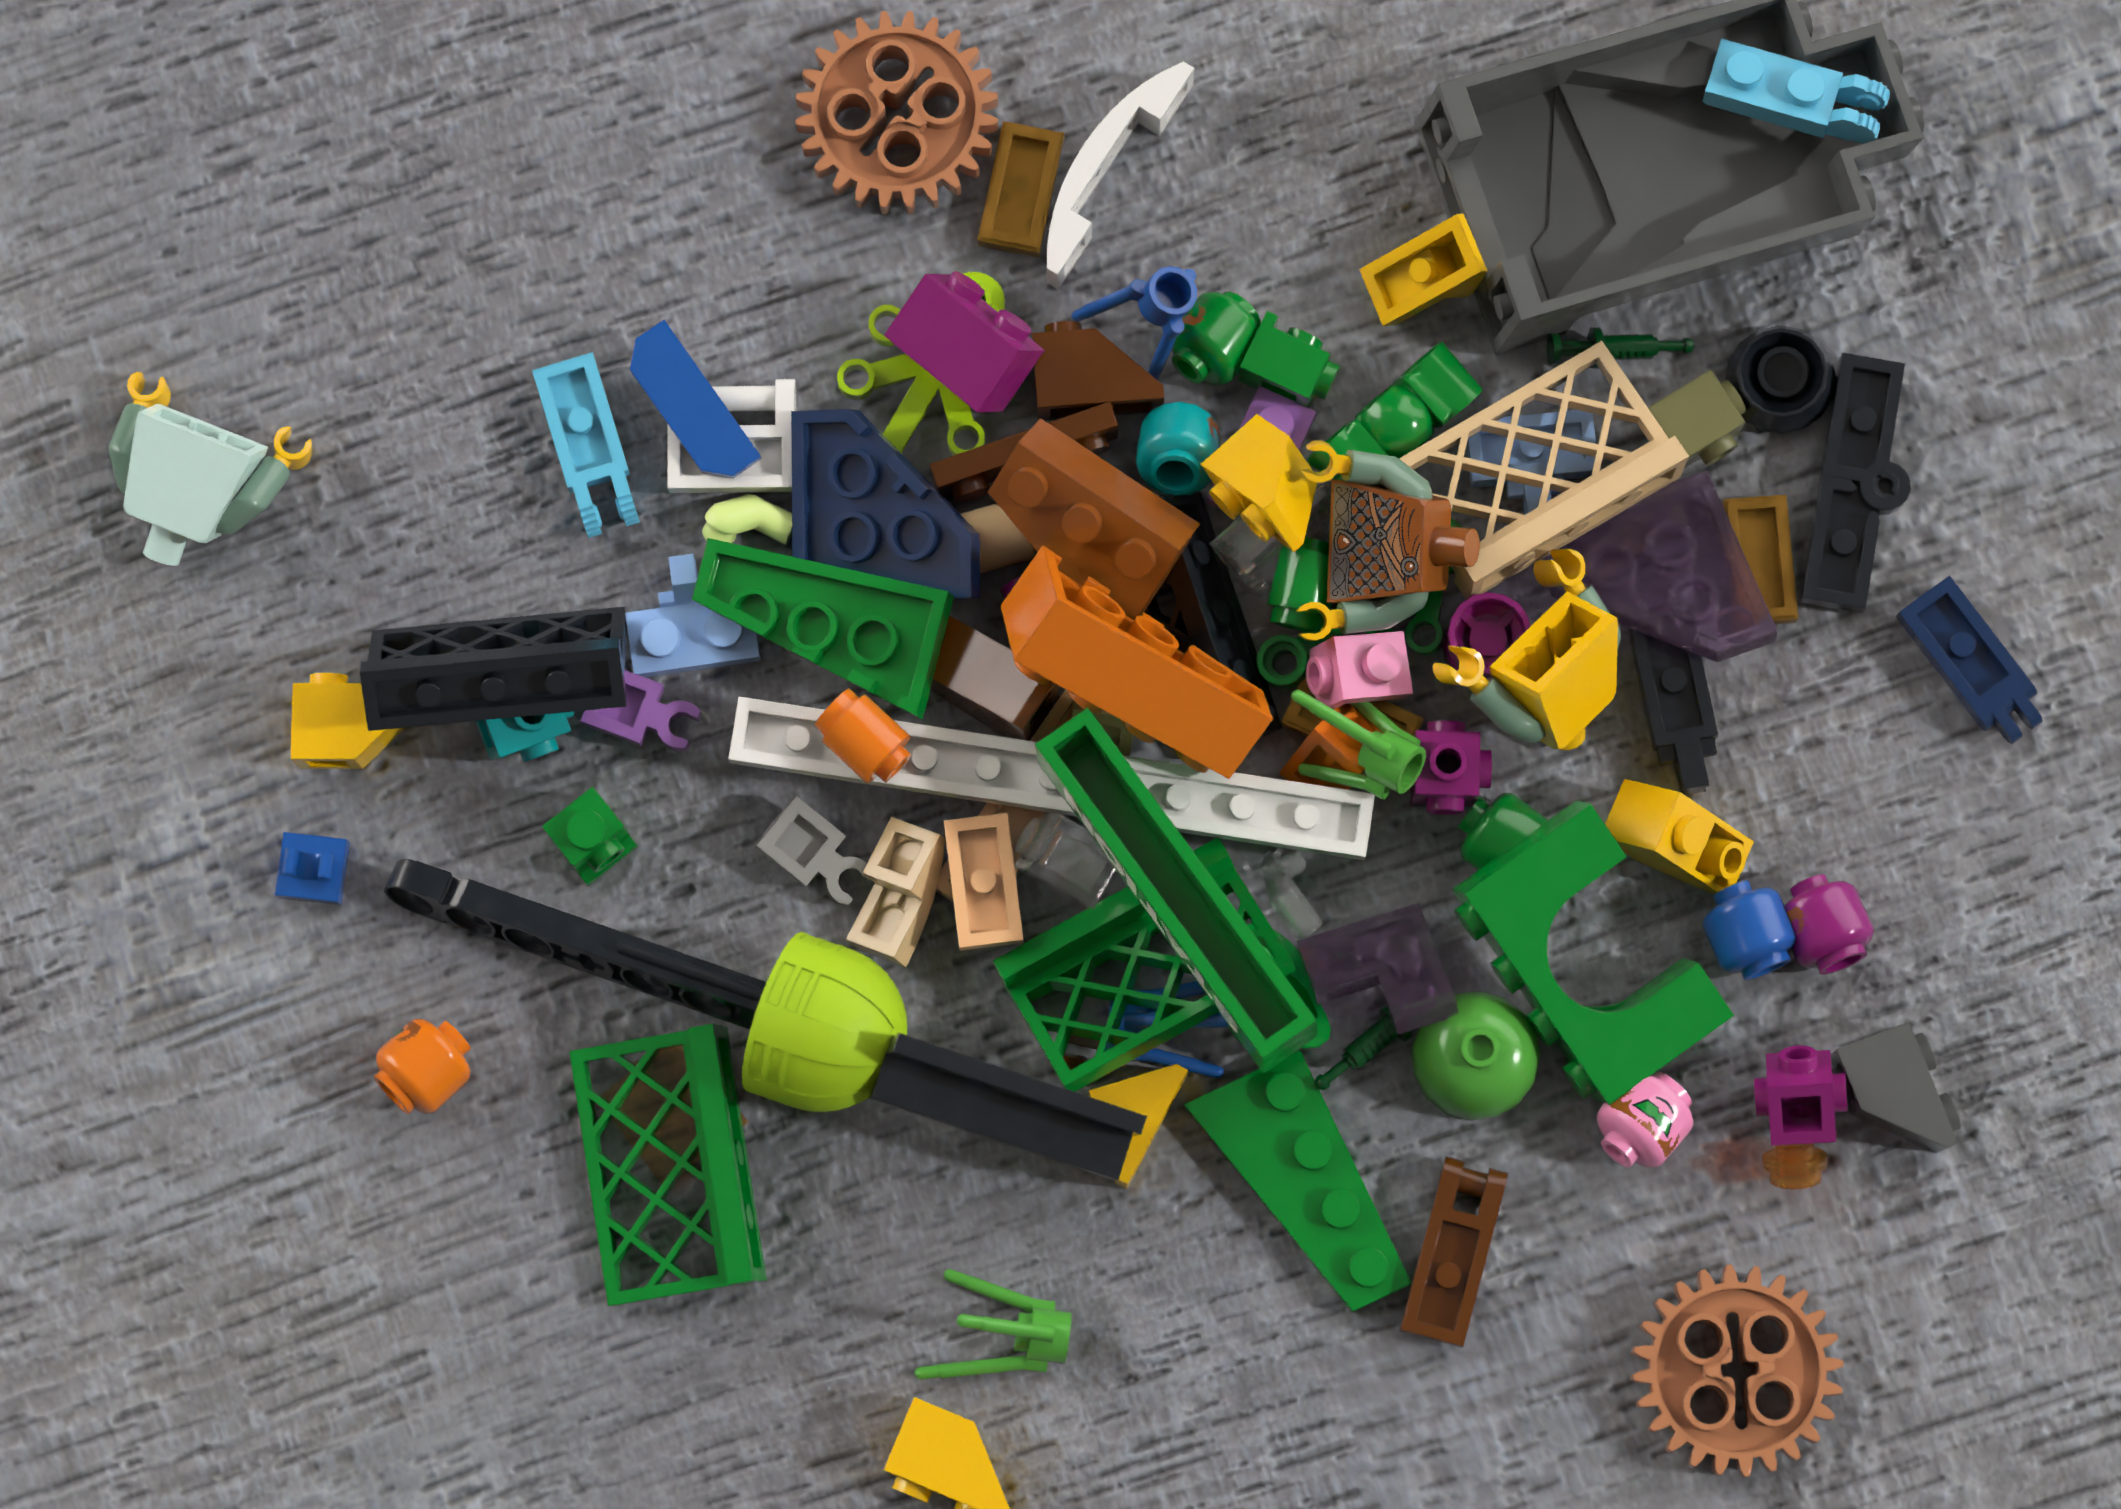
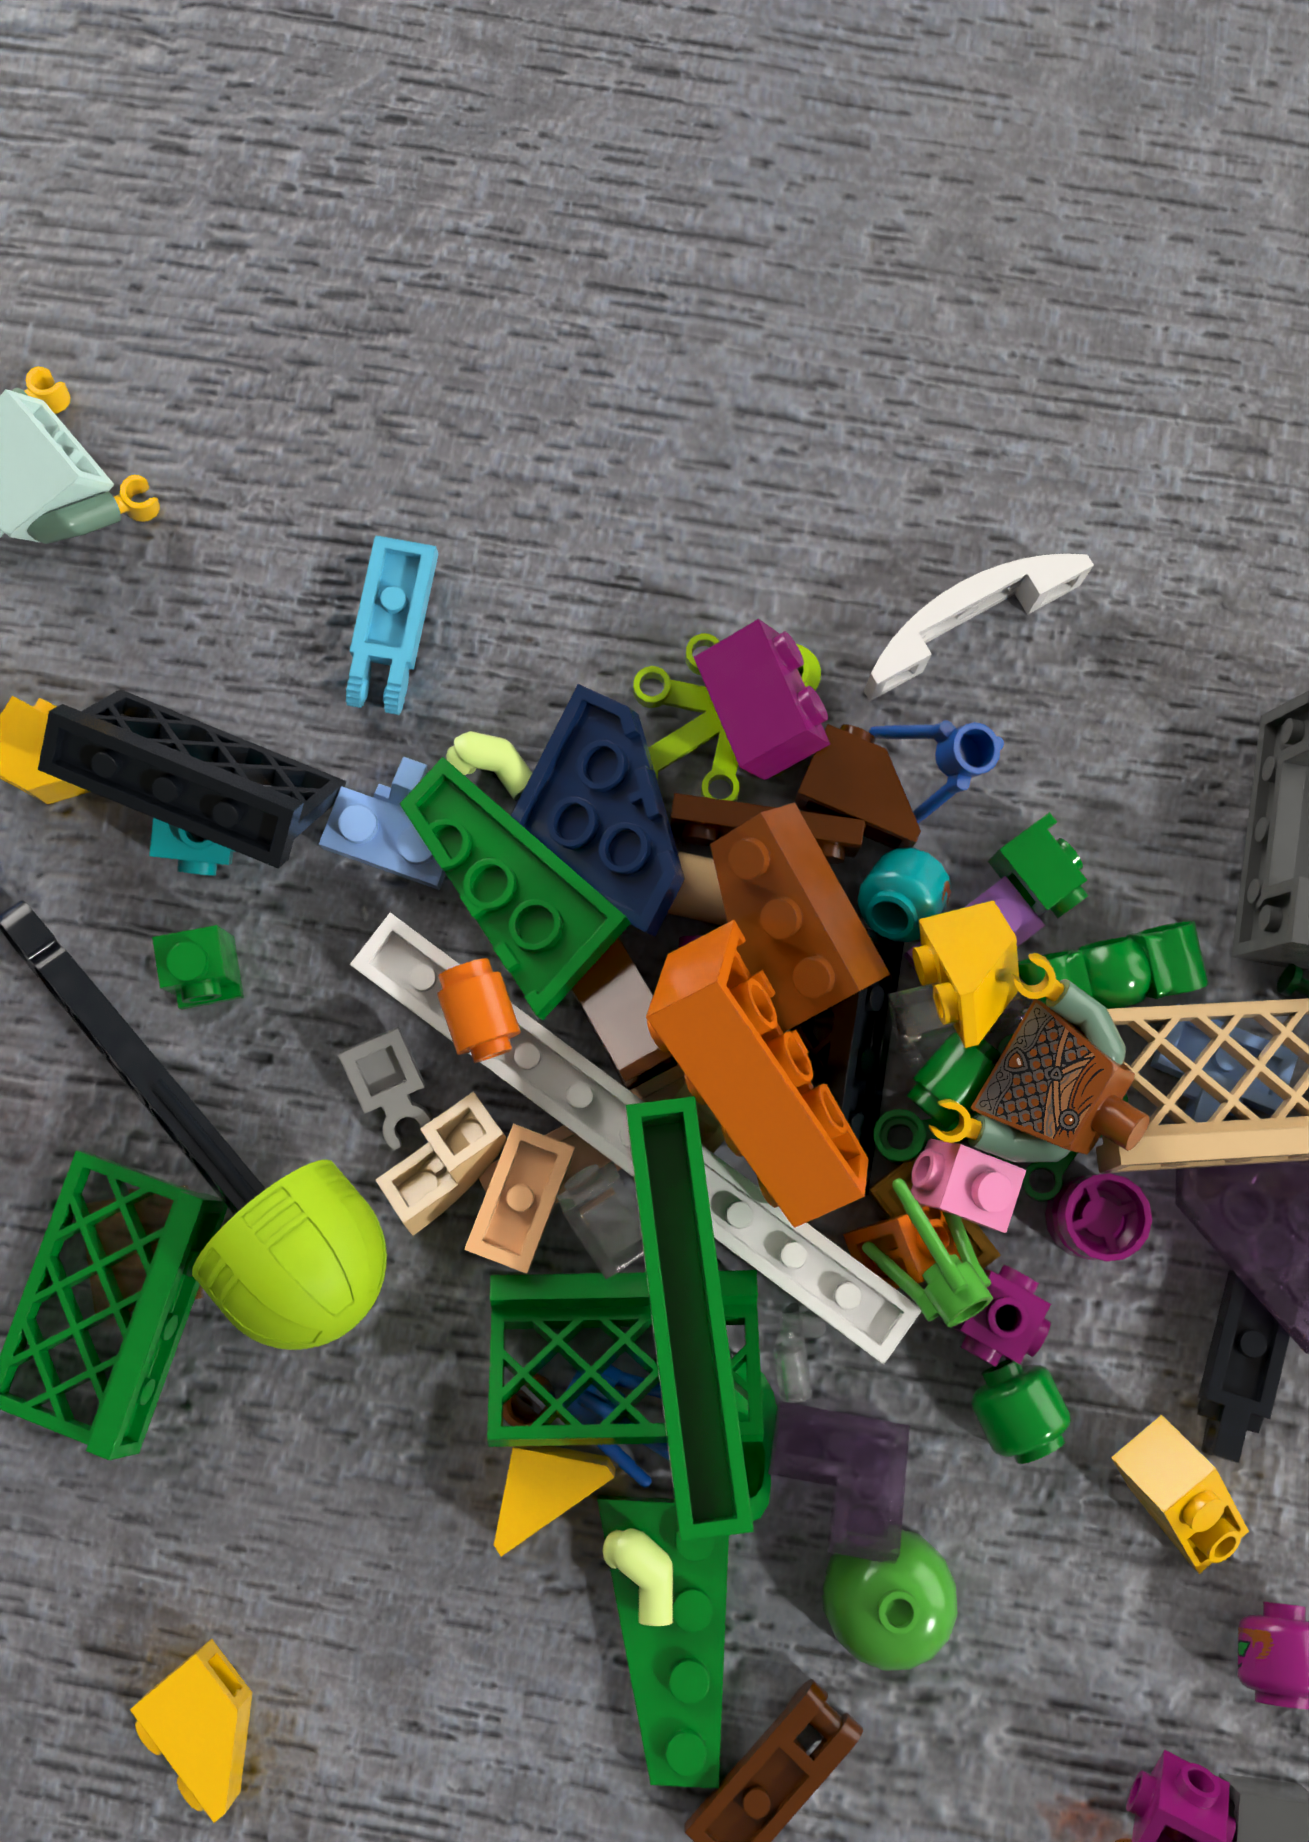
camera: 25 degrees right, 0 degrees up
medium lavender plate [580,670,702,752] -> none
blue piece [630,320,762,478] -> none
white plate [668,379,796,493] -> none
nougat gear [795,11,998,215] -> none
black fence [869,1033,1147,1181] -> none
bright green plant [914,1269,1072,1380] -> none
pearl gold tile [977,121,1064,258] -> none
green head [1172,291,1261,385] -> none
dark green piece [1315,981,1441,1090] -> none
yellow slope [1359,214,1488,326] -> none
yellow torso [1433,549,1621,750] -> none
green arch [1452,800,1734,1105] -> none
bright pink head [1597,1071,1693,1168] -> none
blue head [1702,880,1796,981] -> none
none -> yellowish green arm [602,1528,673,1626]

